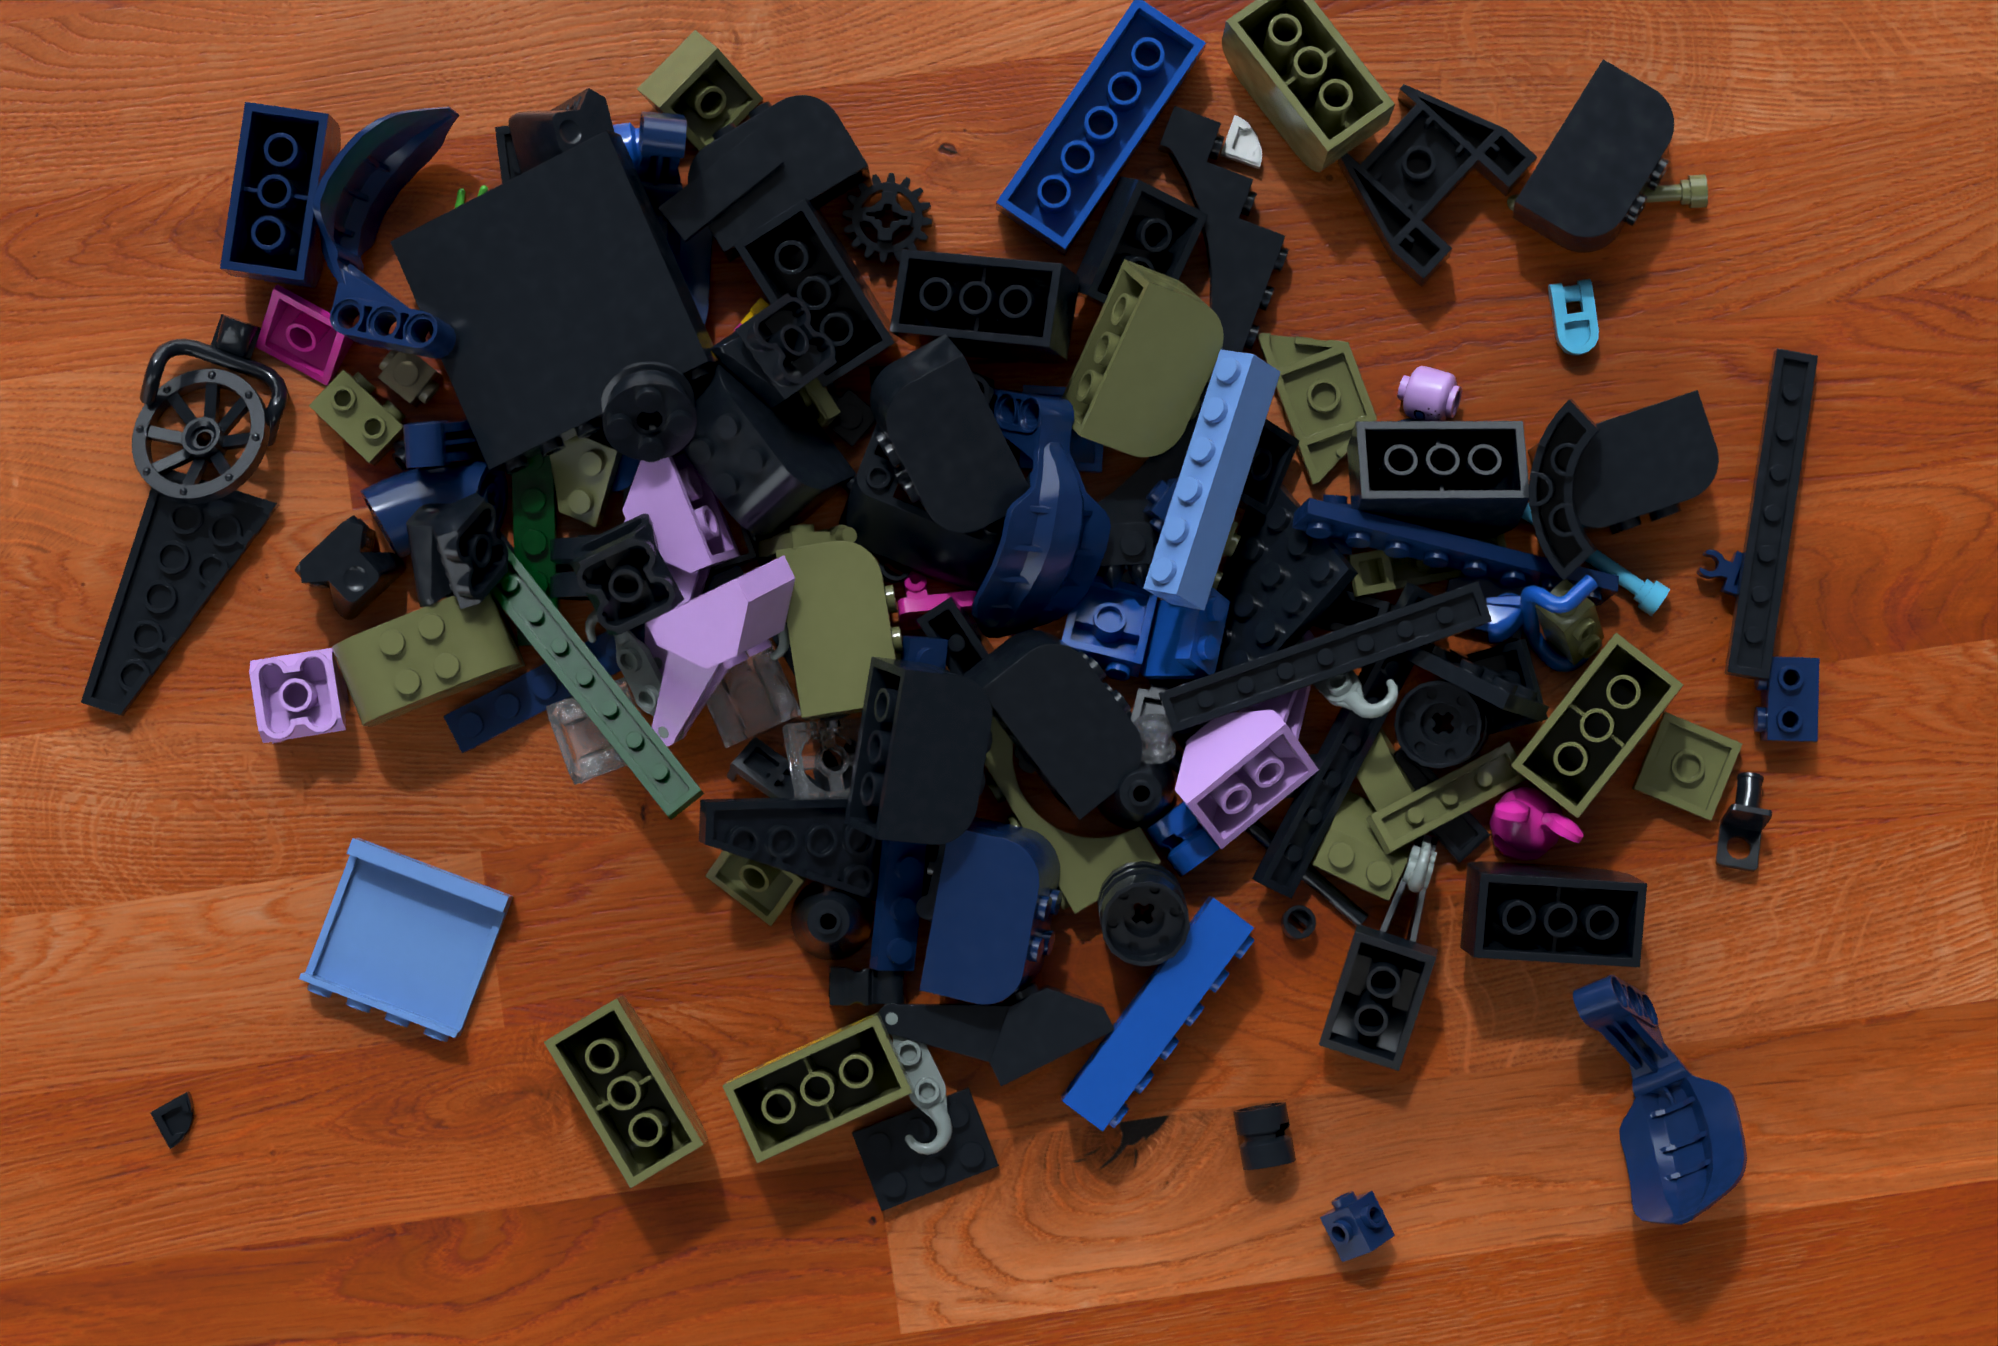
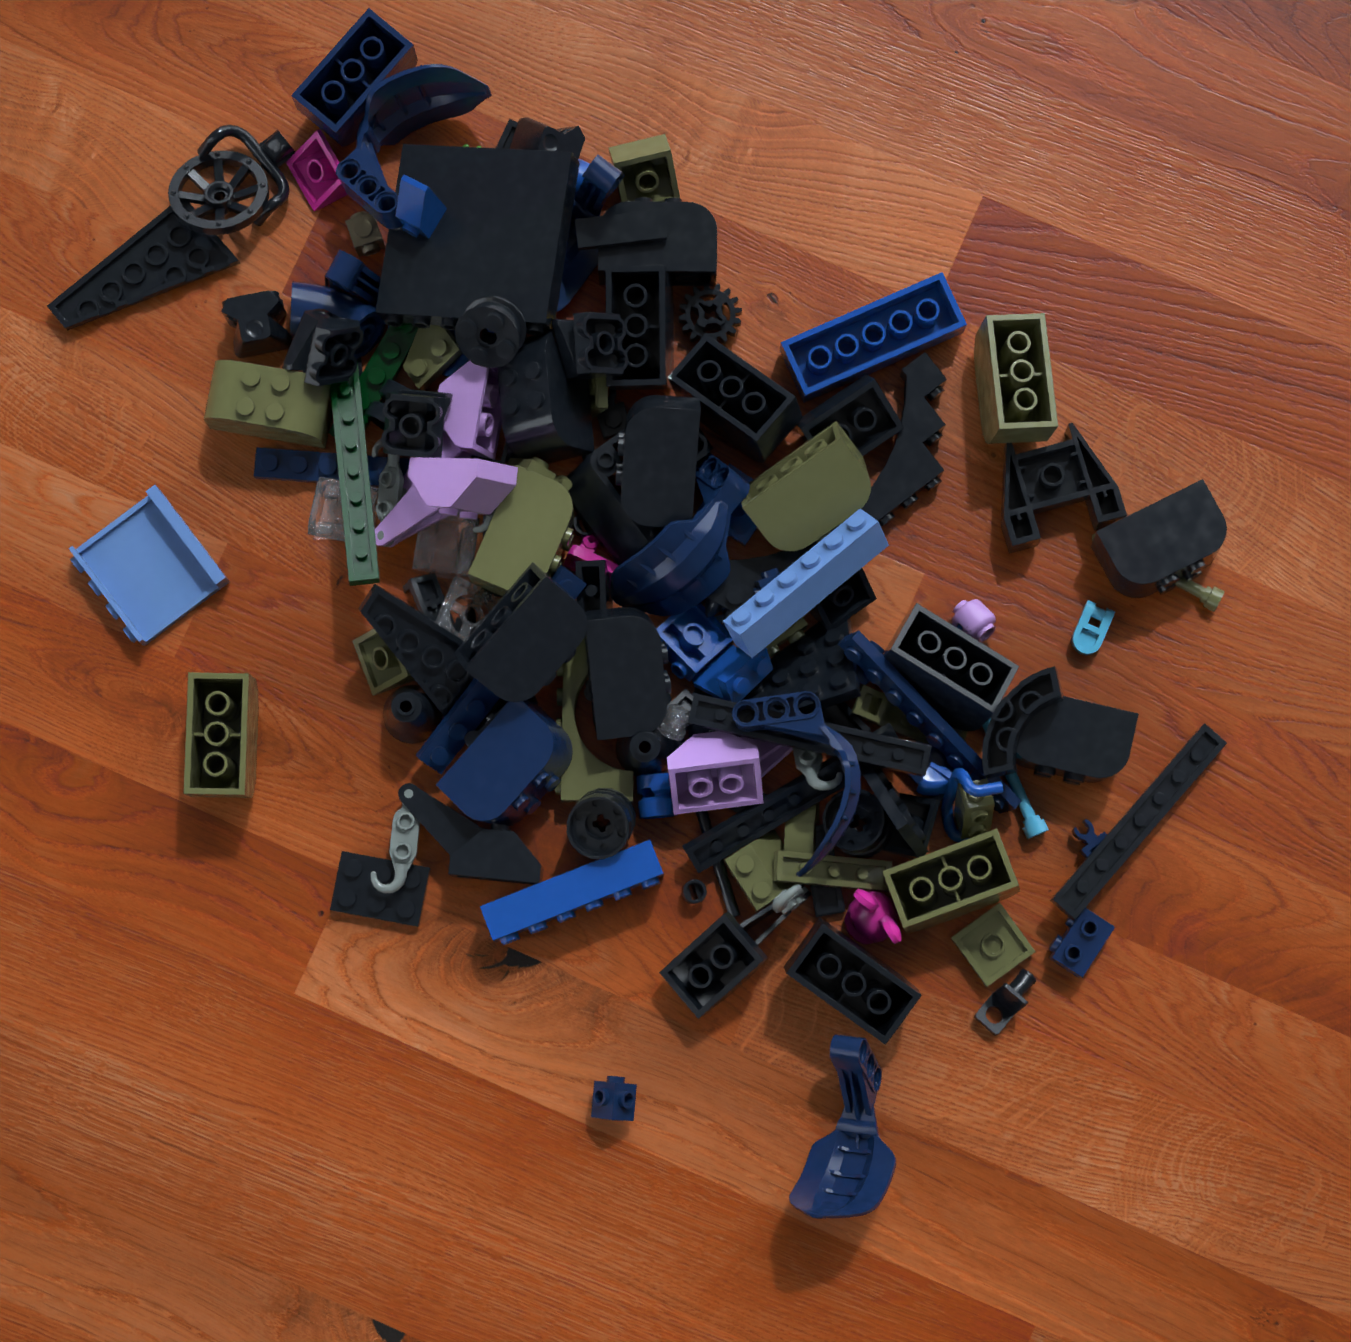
camera: 30 degrees right, 5 degrees down
lavender piece [249,648,350,744] -> none
olive brick [309,370,406,466] -> none
olive brick [722,1012,913,1163] -> none
black leg [829,966,906,1006] -> none
white tile [1220,115,1262,169] -> none
black wheel [1233,1102,1296,1170] -> none
olive wing [1256,333,1377,485] -> none
none -> blue slope [396,174,447,239]
none -> dark blue piece [732,691,861,877]

